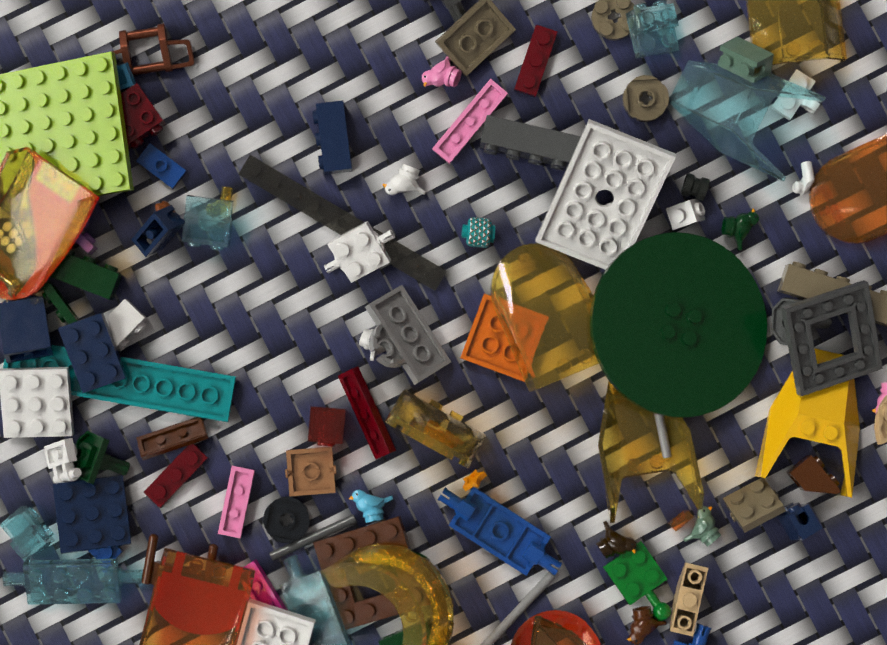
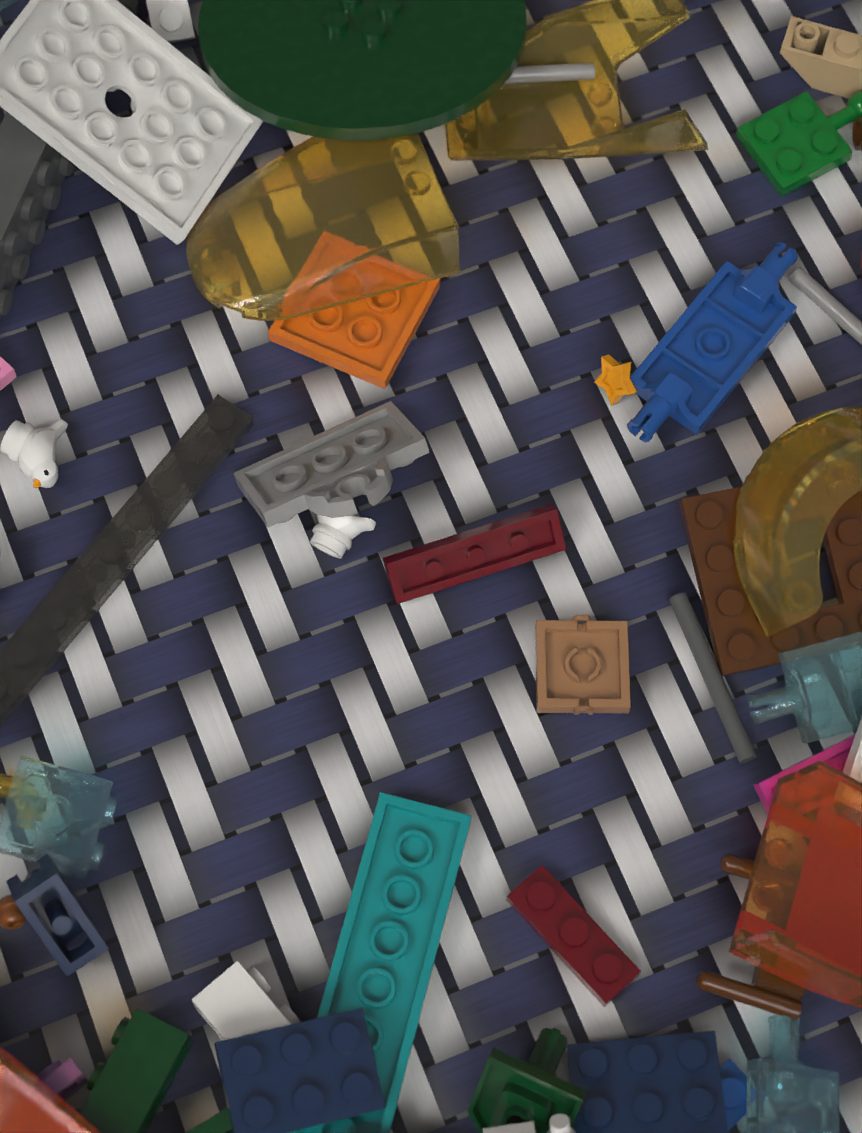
camera: 85 degrees left, 20 degrees down
reddish brown tile [136,417,209,461] -> none
bright pink plate [218,465,255,538] -> none
black plate [263,496,310,543] -> none
clear red head [308,406,347,447] -> none
white plate [324,221,395,283] -> none
medium azure animal [349,489,393,523] -> none
clear yellow windscreen [385,390,486,469] -> none
teal head [461,217,495,248] -> none
dark brown animal [596,521,637,559] -> none
clear orange tile [668,510,694,532] -> none
sand green animal [683,506,721,547] -> none

